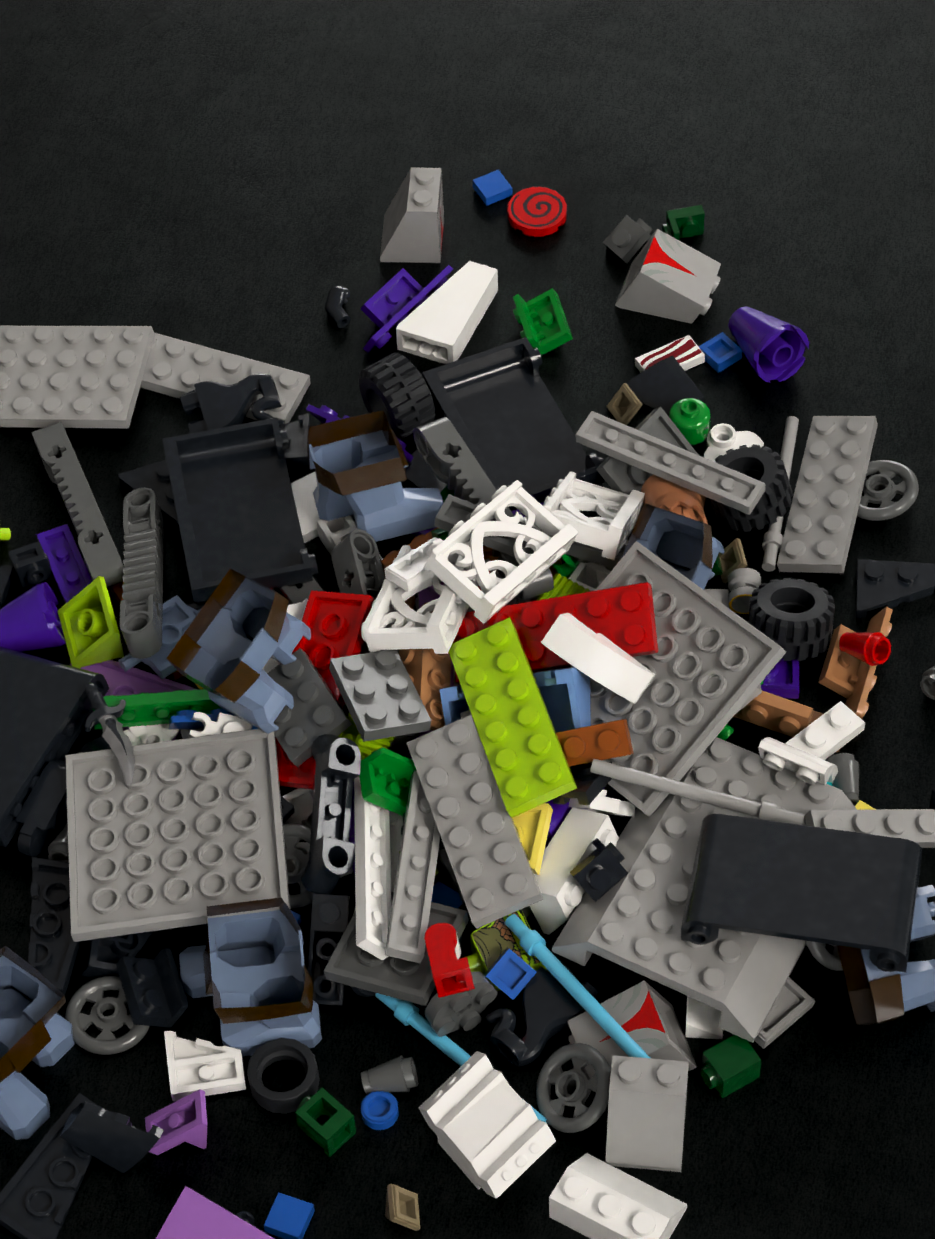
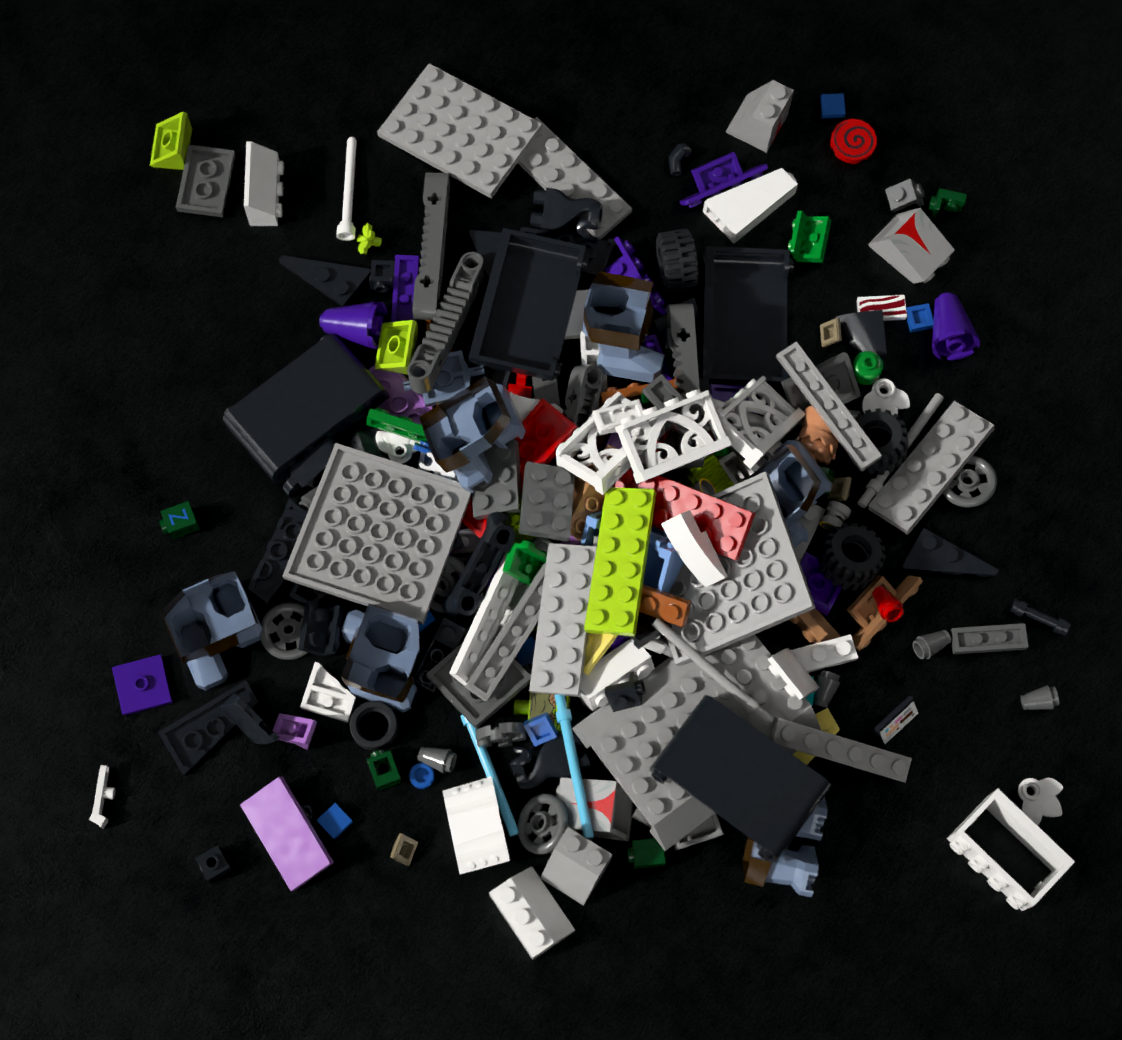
camera: 20 degrees right, 20 degrees up
piece [85,683,135,786] -> none
red leg [424,923,475,998] -> none

